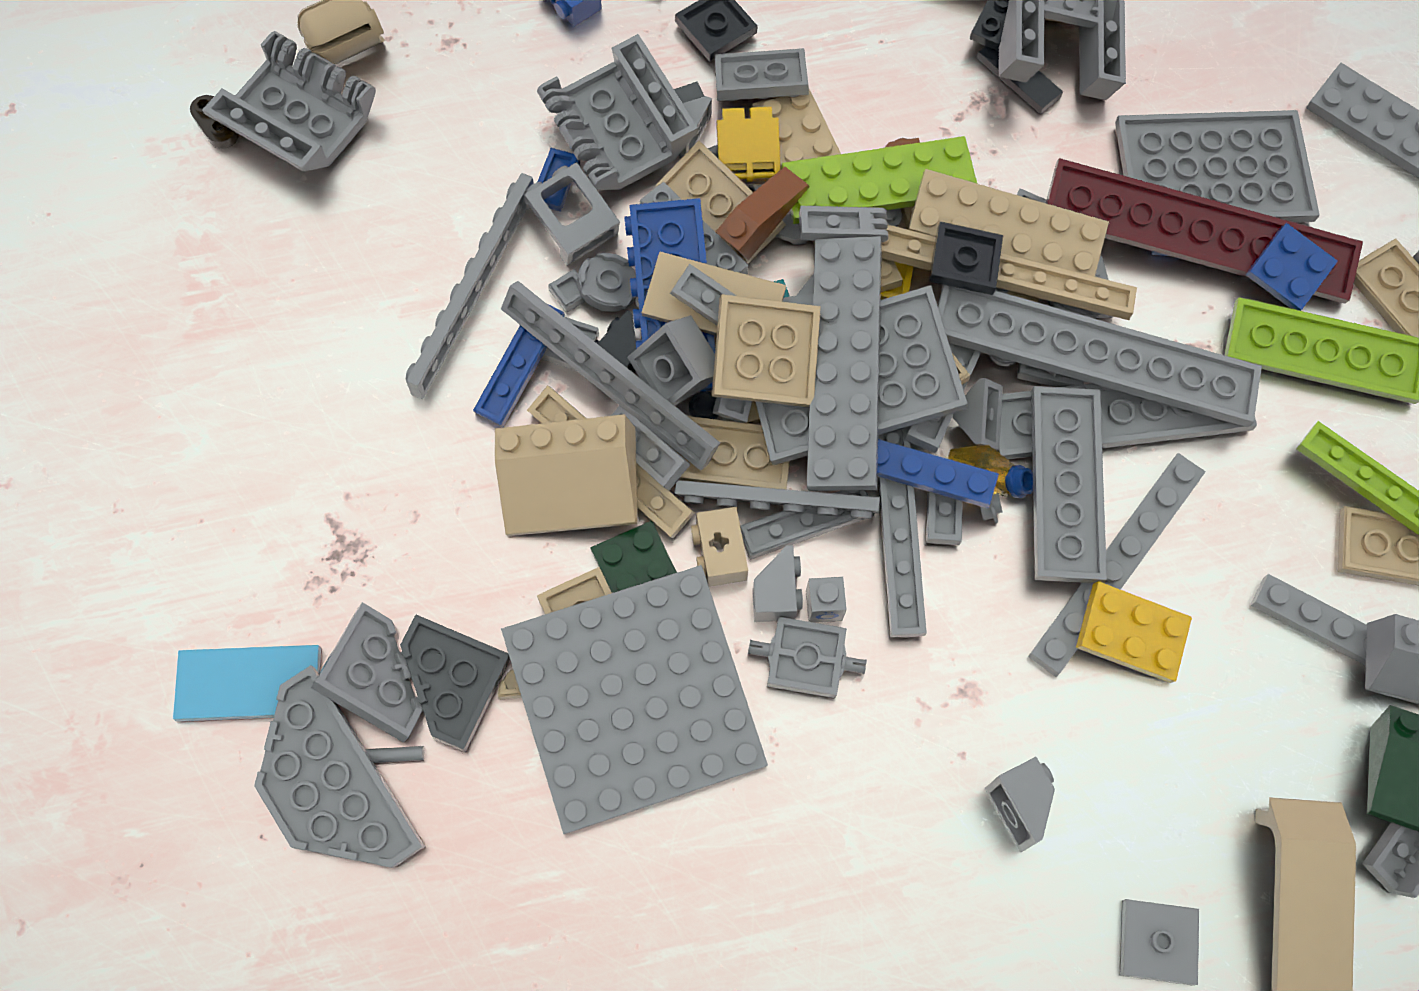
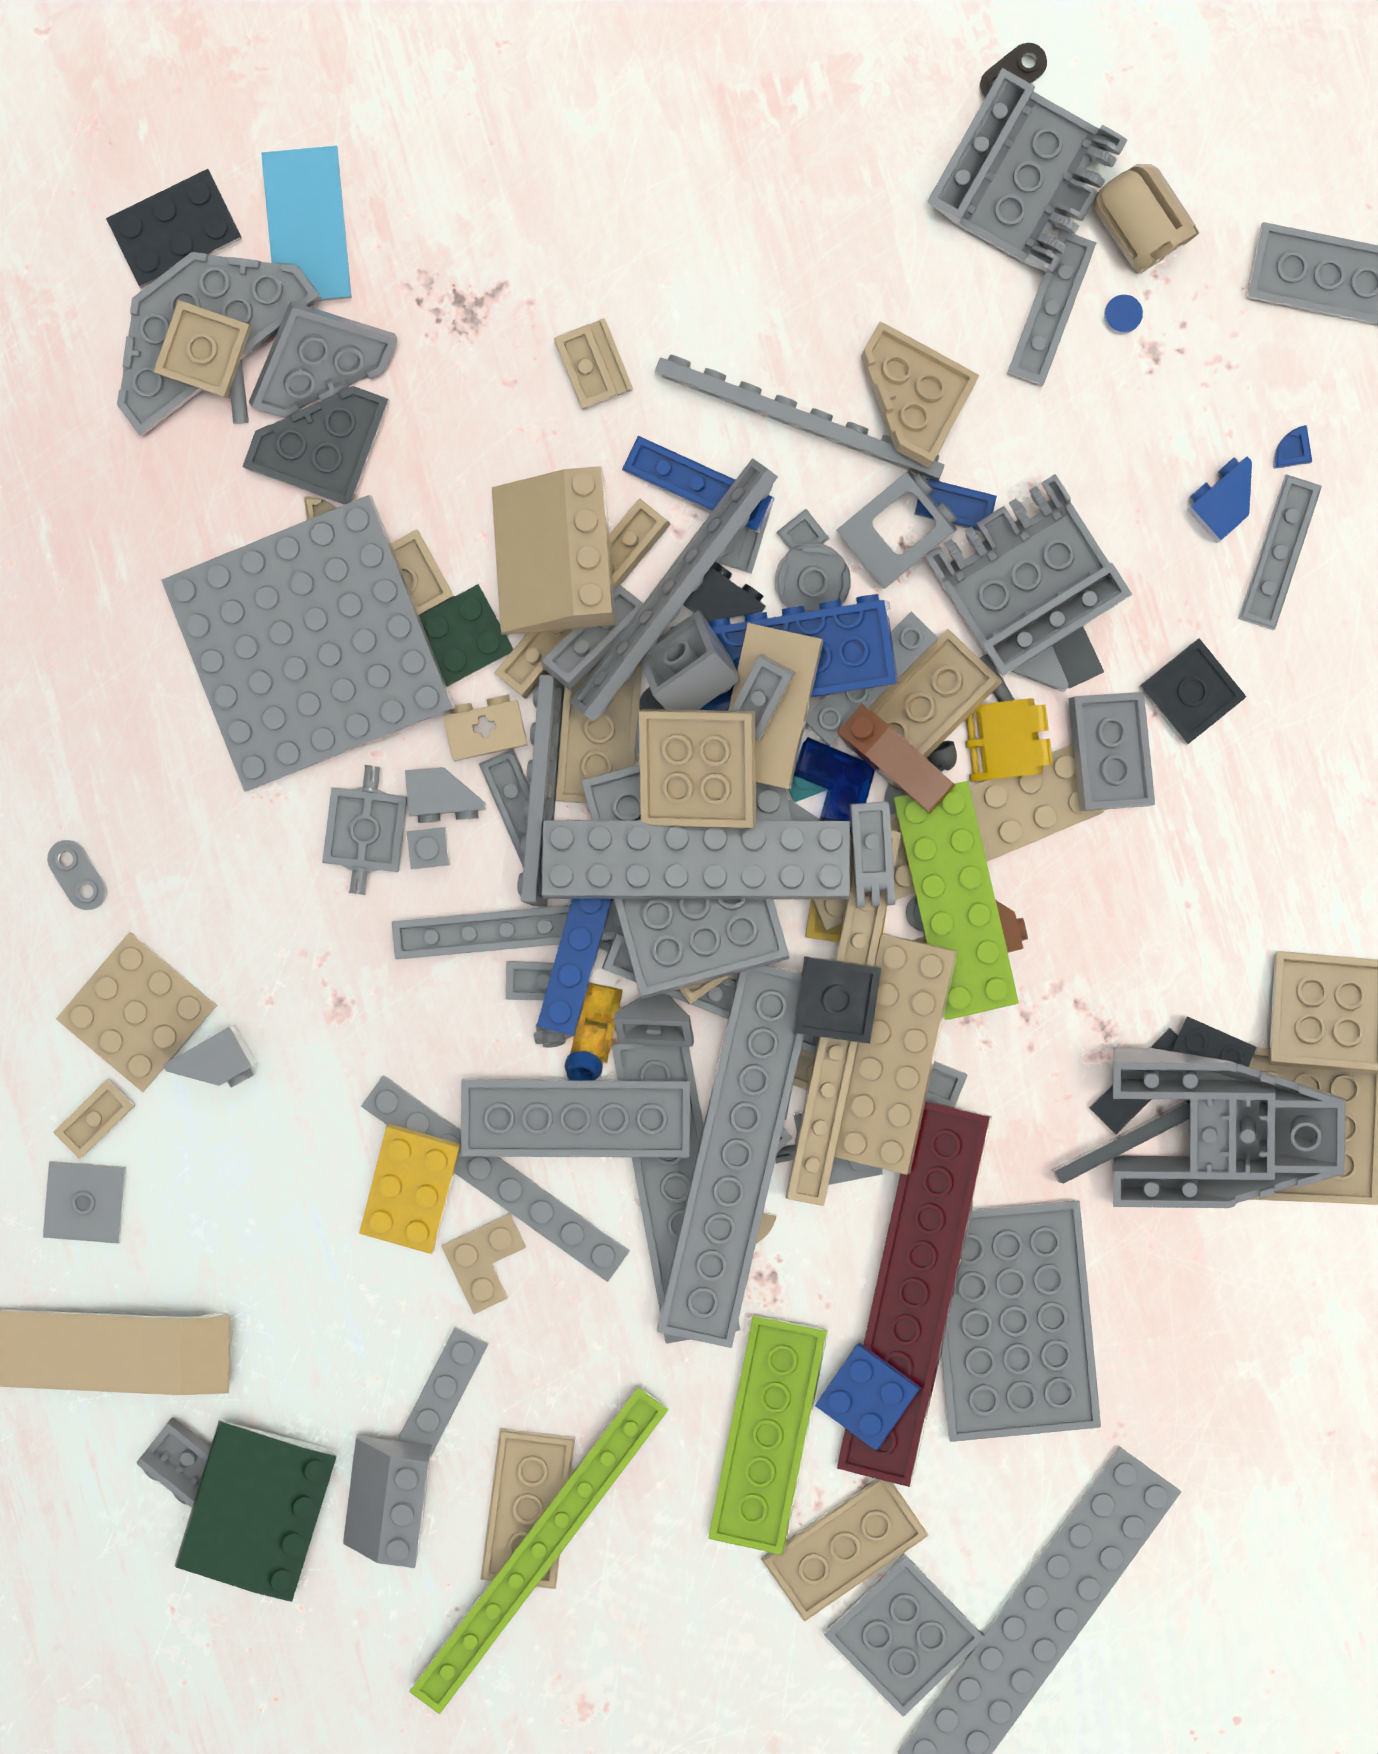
camera: 90 degrees right, 20 degrees up
none -> light grey plate [47,840,107,910]
none -> tan plate [53,1079,135,1159]
none -> tan plate [56,932,217,1092]
none -> black plate [106,169,243,288]
none -> tan plate [153,300,252,398]
none -> tan plate [441,1213,526,1314]
none -> tan plate [554,317,633,410]
none -> clear blue plate [794,737,875,835]
none -> tan plate [861,321,980,469]
none -> light grey plate [1007,229,1097,386]
none -> dark grey tile [1052,1100,1190,1184]
none -> blue tile [1104,294,1143,334]

